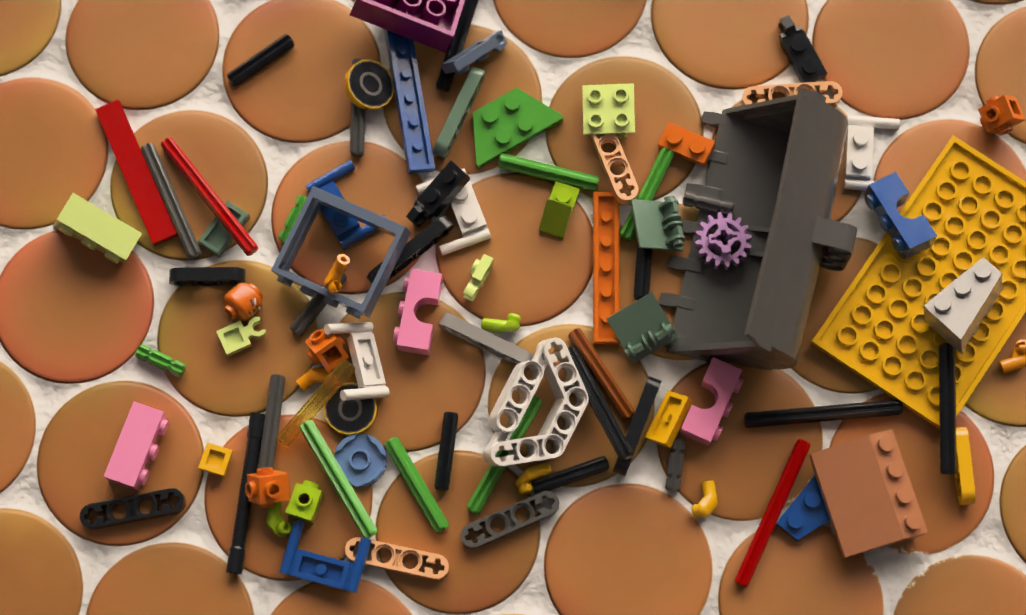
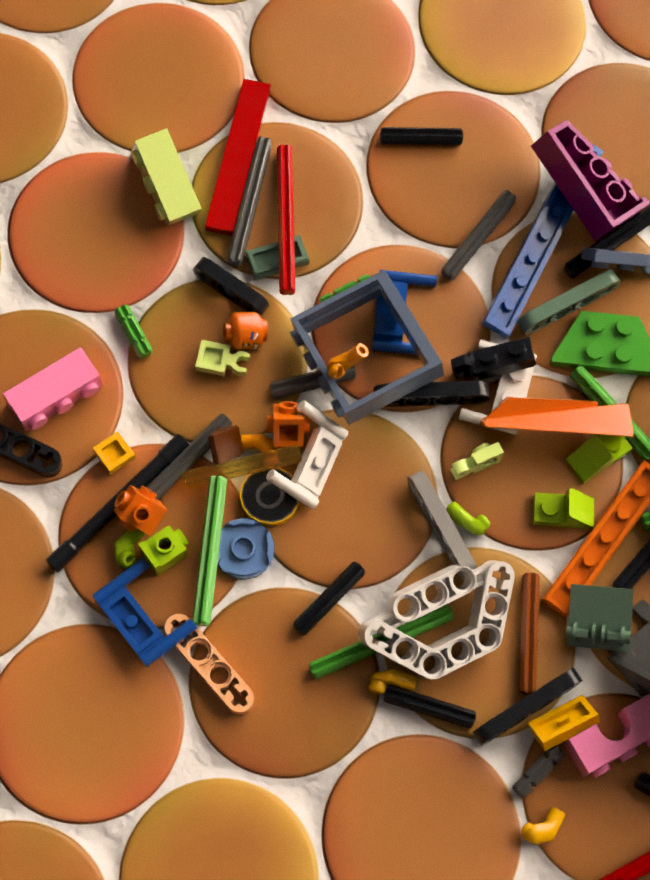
camera: 30 degrees right, 5 degrees down
black tile [344,59,394,111] -> none
bright green axle [384,437,449,533] -> none
bright pink arch [393,269,443,356] -> none
dark grey beam [461,491,559,549] -> none
black axle [568,346,633,461] -> none
none -> reddish brown slope [208,425,243,465]
none -> orange wedge [480,396,634,437]
none -> lime slope [532,488,594,529]

